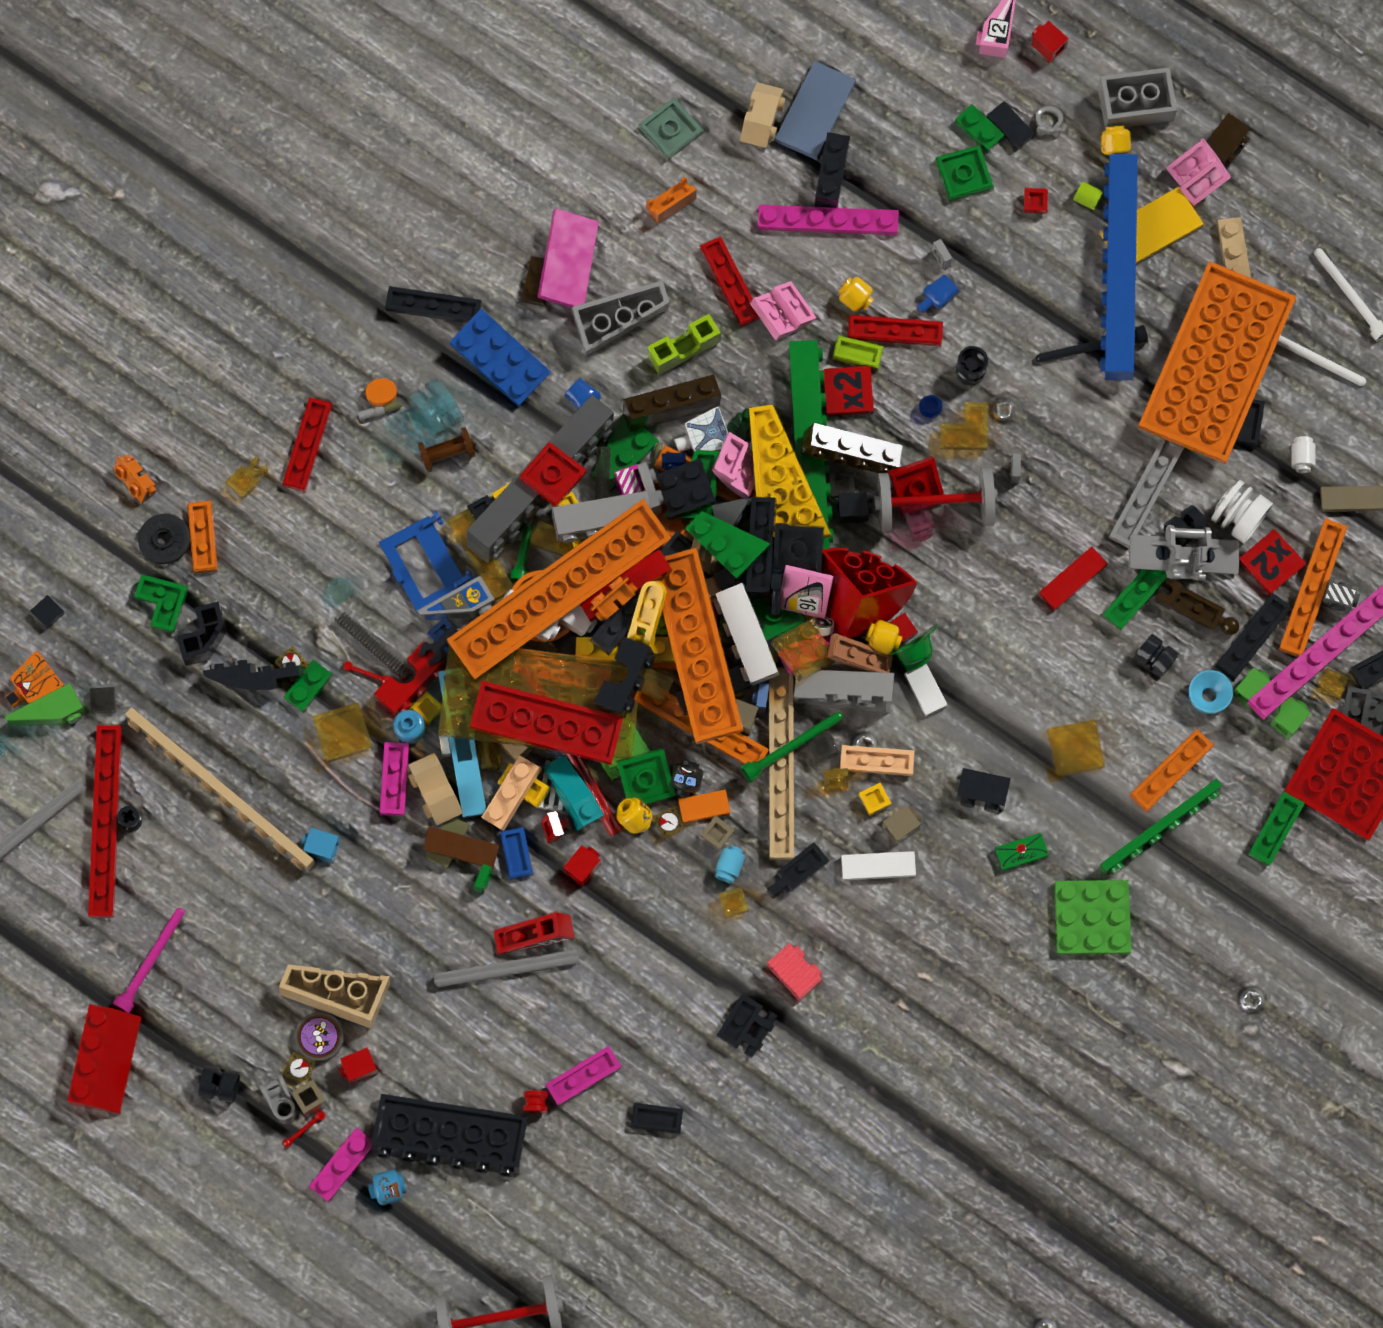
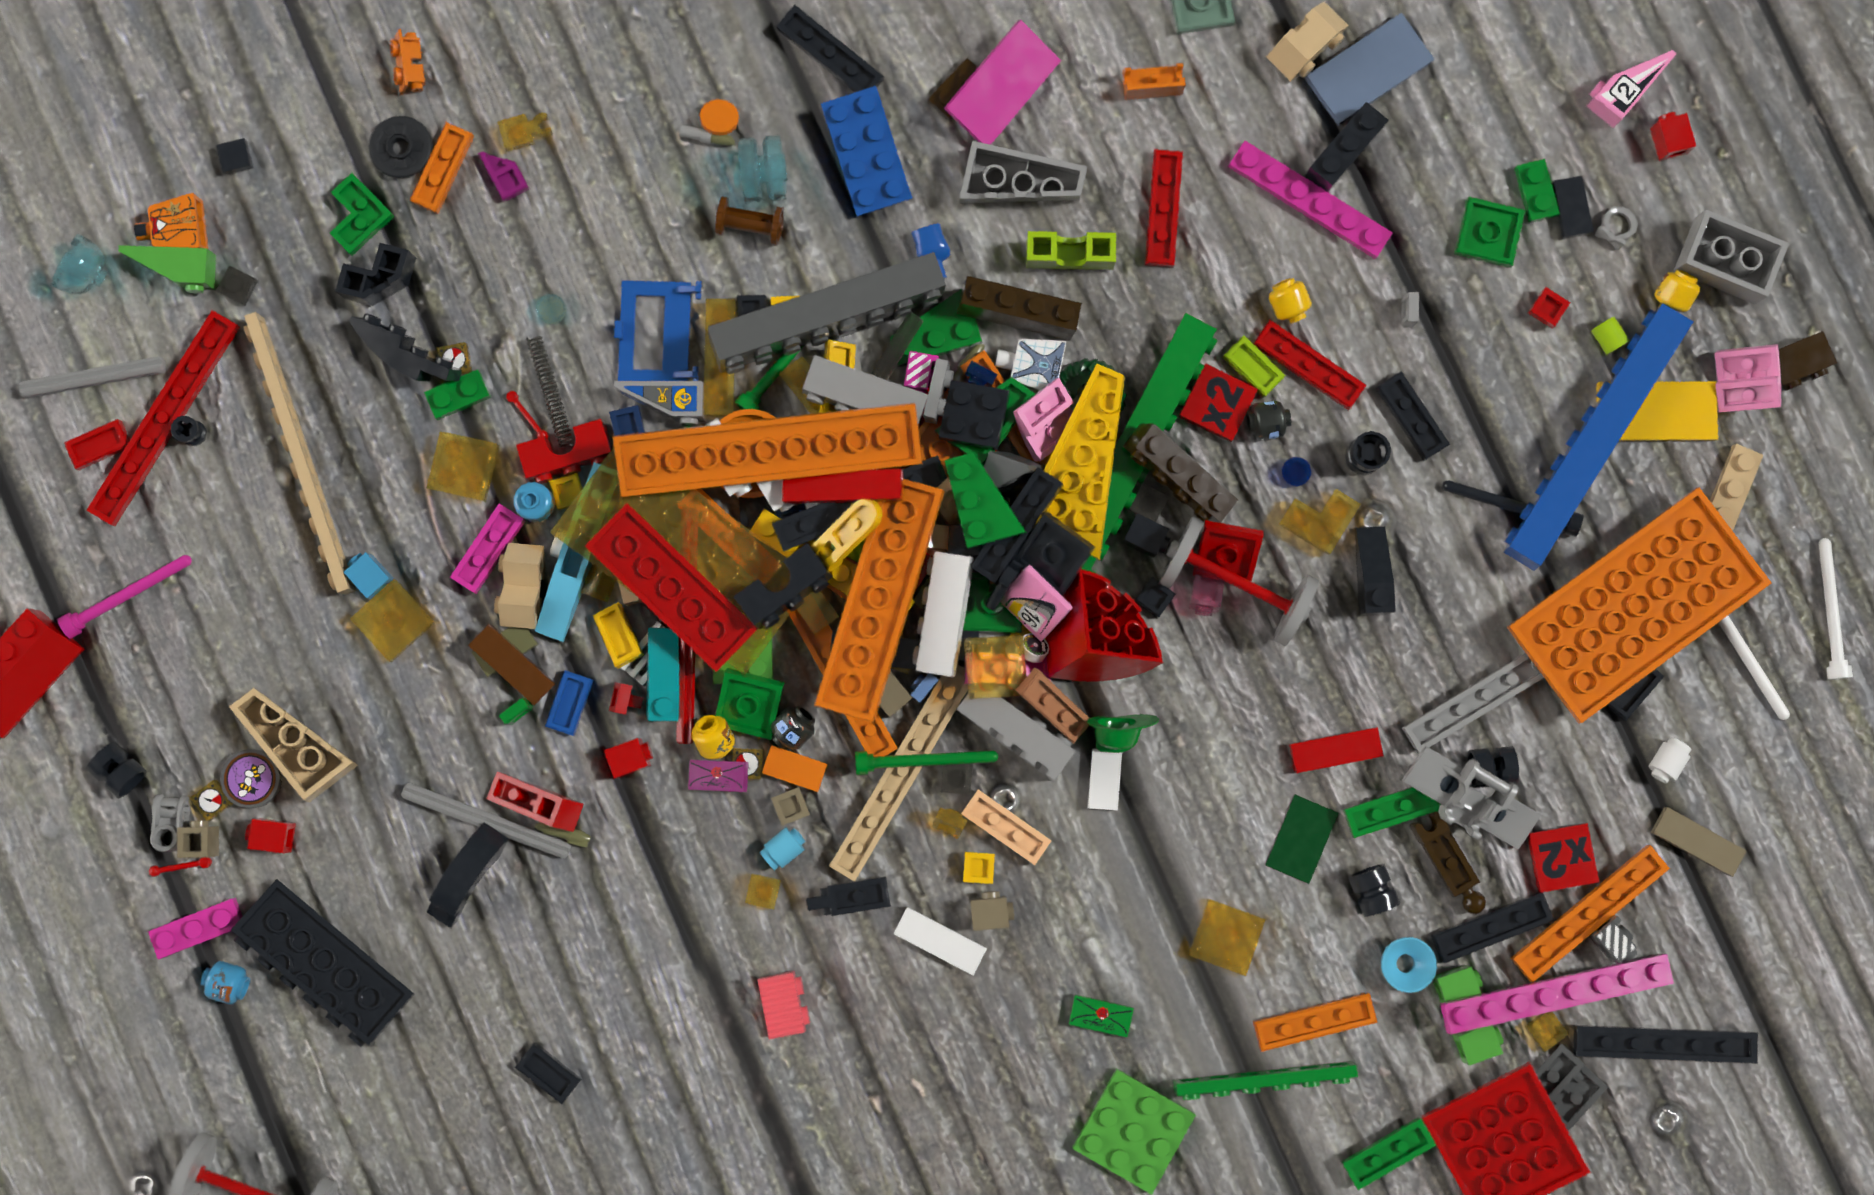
camera: 30 degrees right, 10 degrees up
red tile [282,397,333,492] -> none
black bar [419,626,457,667] -> none
light nougat plate [481,755,542,831] -> none
red tile [519,441,587,507] -> none
red wheel [523,1090,548,1114] -> none
dark pink plate [545,1046,622,1107] -> none
orange hinge [590,576,638,621] -> none
black plate [716,994,778,1058] -> none
bright pink slope [750,281,816,341] -> none
yellow head [865,620,902,655] -> none
red tile [888,613,918,645] -> none
blue piece [917,275,960,314] -> none
black brick [955,768,1011,813] -> none
light grey tile [1009,454,1021,484] -> none
white wheel [1211,480,1274,544] -> none
none -> red tile [64,419,130,471]
none -> clear yellow plate [350,579,436,663]
none -> black arch [426,822,509,928]
none -> magenta tile [478,151,530,203]
none -> olive piece [535,822,591,847]
none -> magenta tile [688,760,749,792]
none -> black tile [1134,577,1176,618]
none -> pearl dark grey head [1246,400,1291,441]
none -> dark green sticker [1266,794,1339,884]
none -> black slope [1355,527,1396,616]
none -> black tile [1375,371,1450,461]

